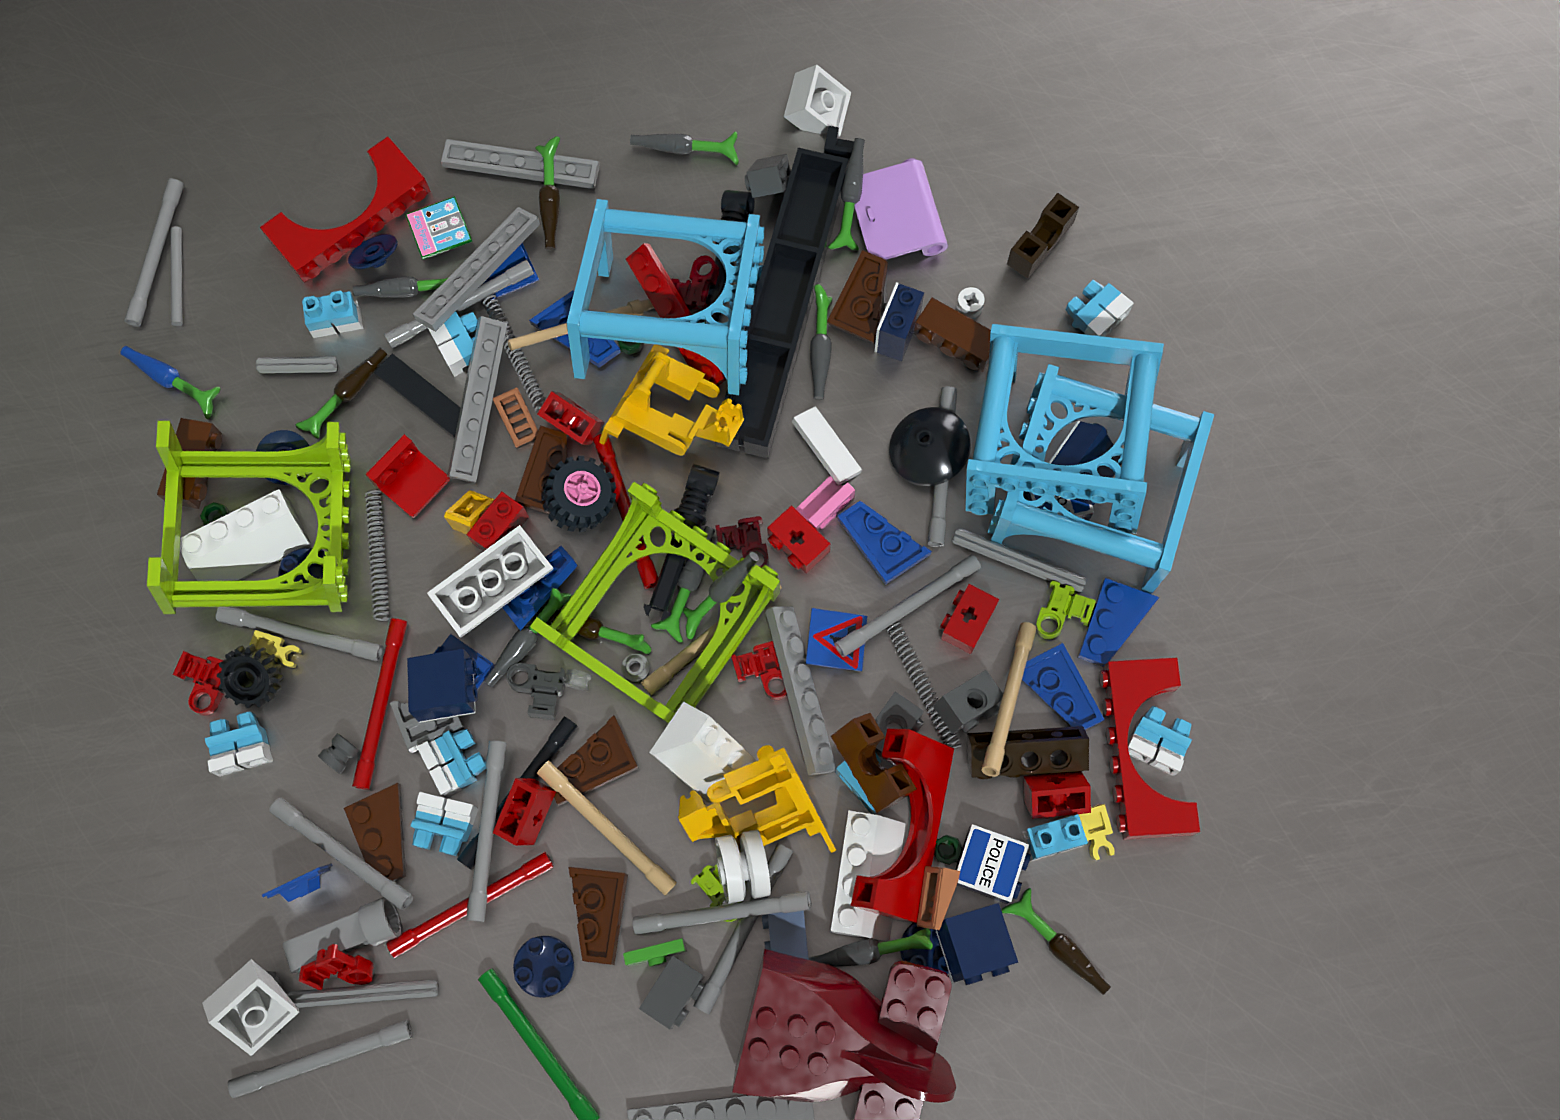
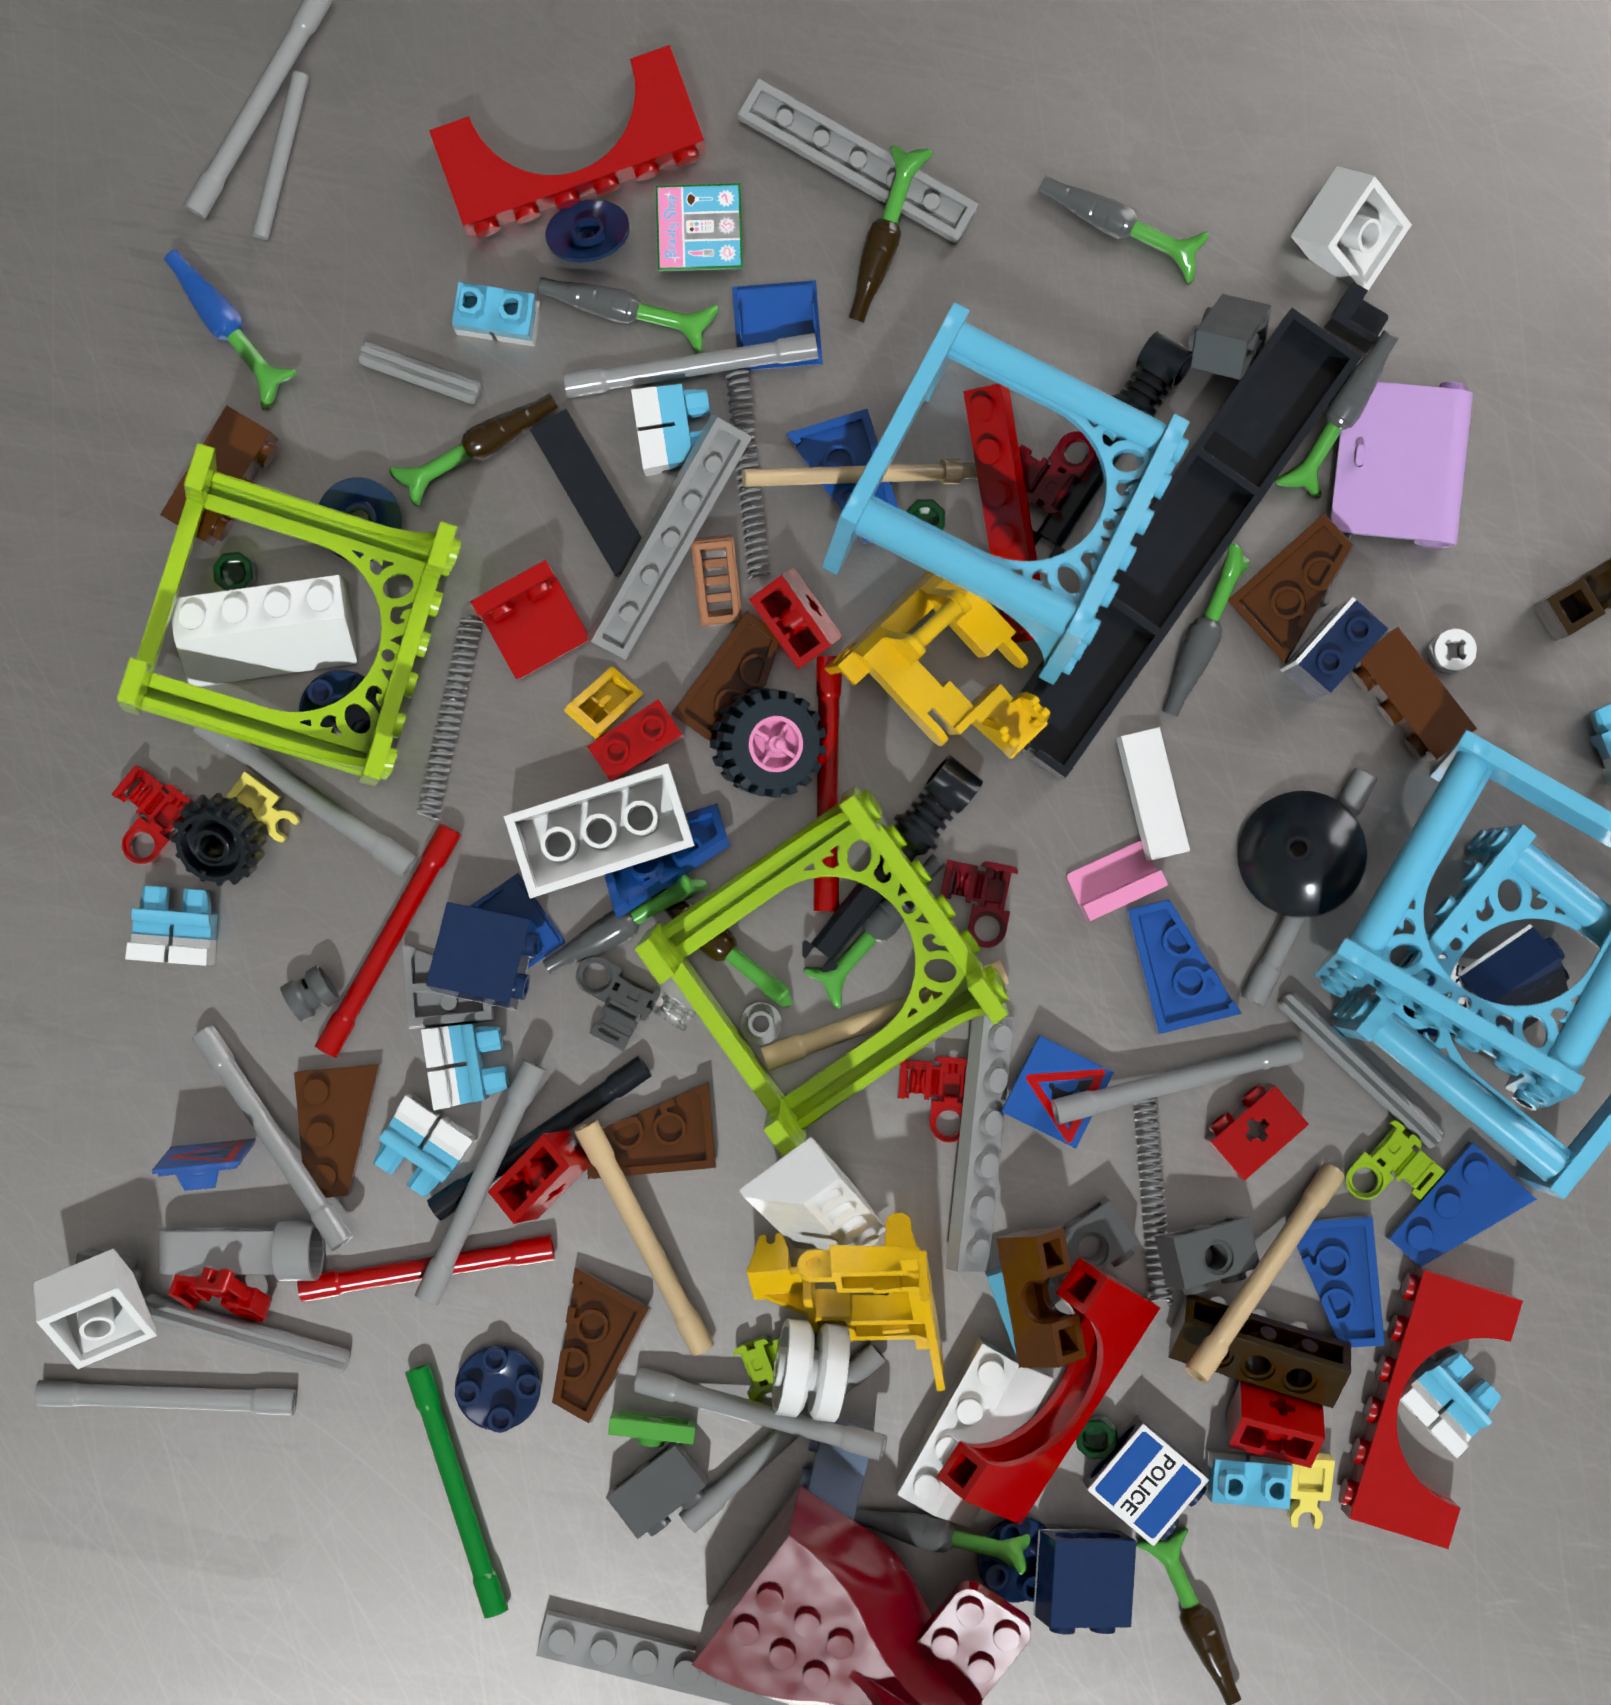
camera: 20 degrees right, 15 degrees up
light grey plate [413,207,540,332] -> none
dark grey piece [683,552,759,639] -> none
red brick [767,505,831,574] -> none
nougat slope [917,866,960,930] -> none

